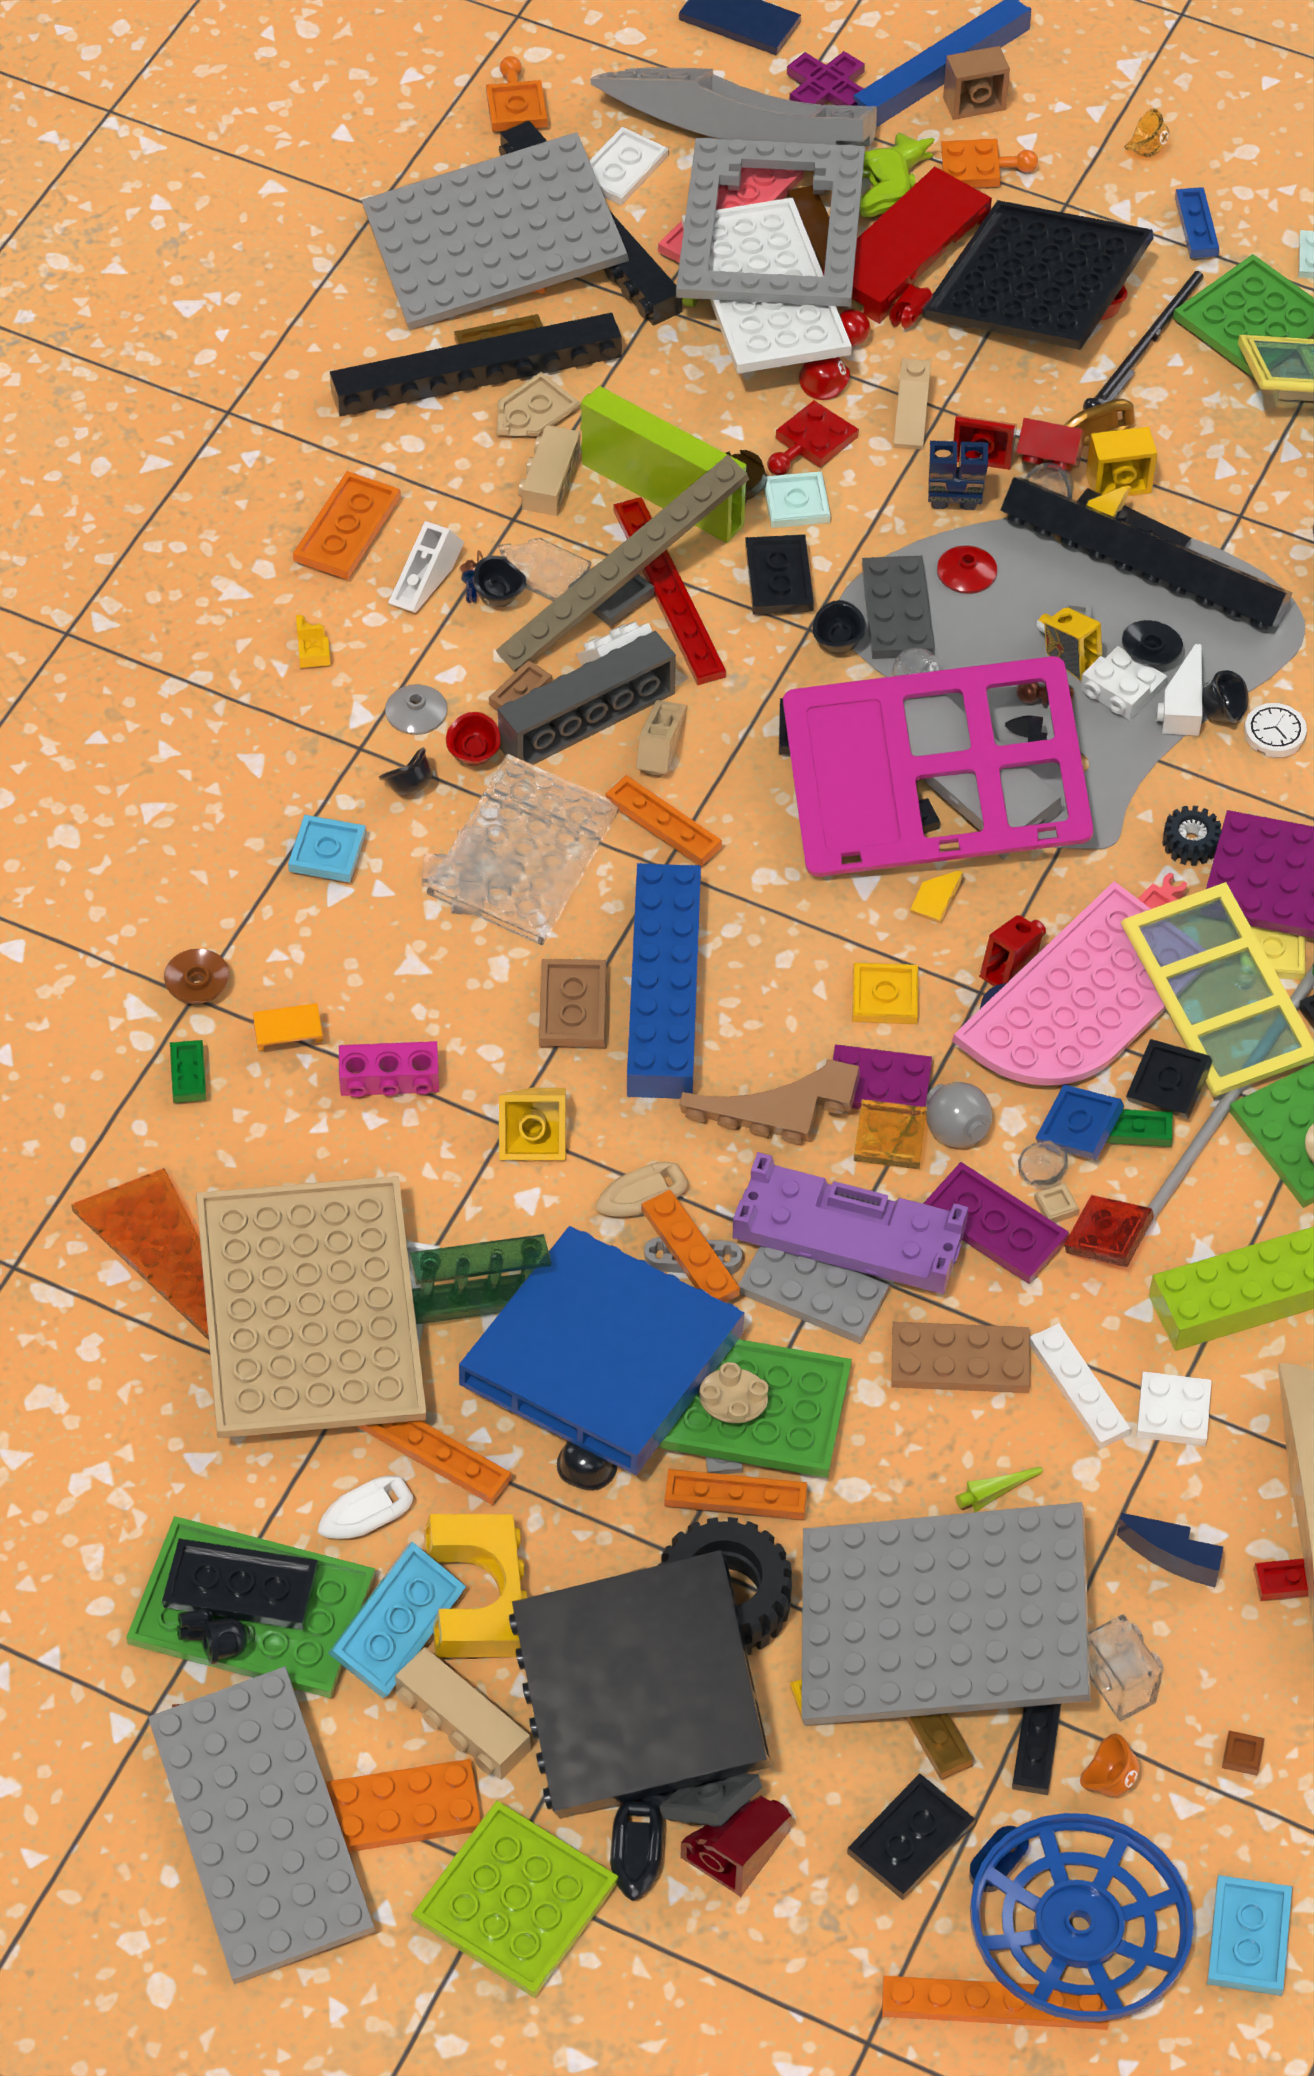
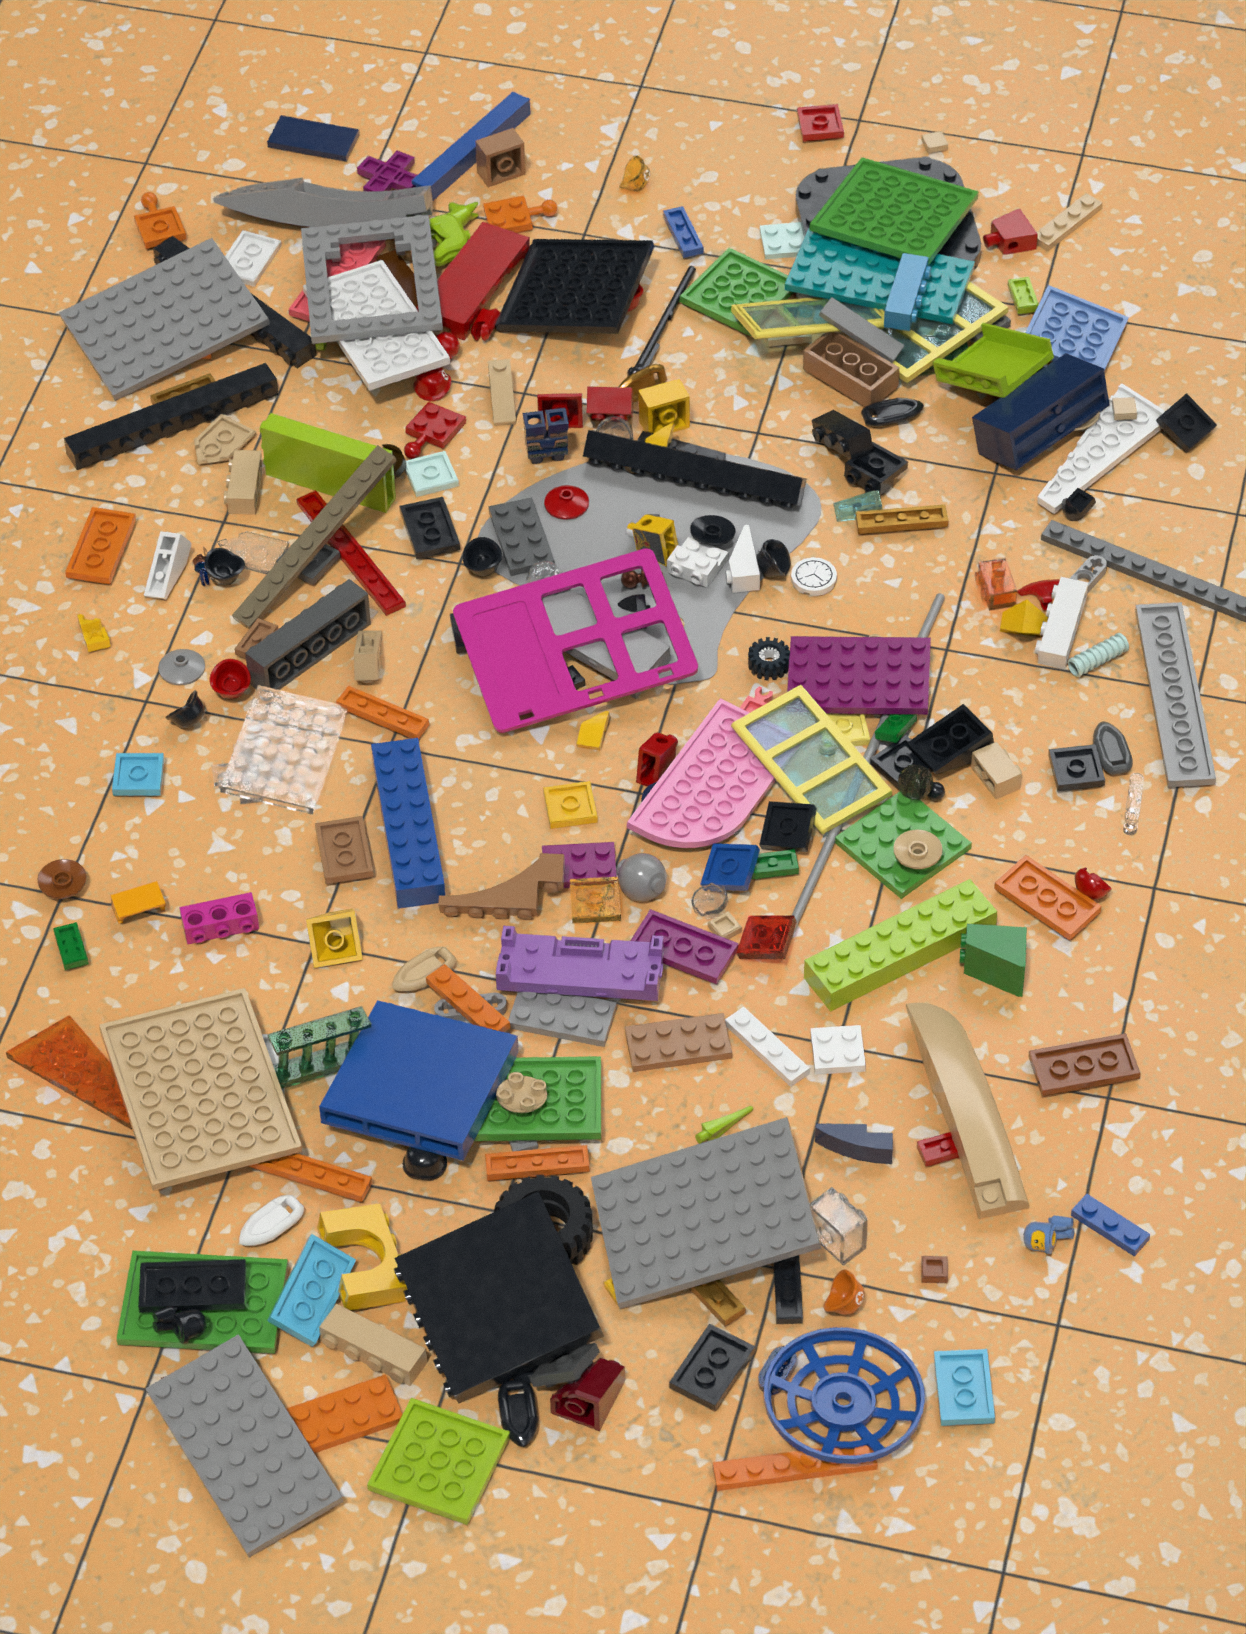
camera: 10 degrees left, 5 degrees down
white plate [576,621,653,665] -> none

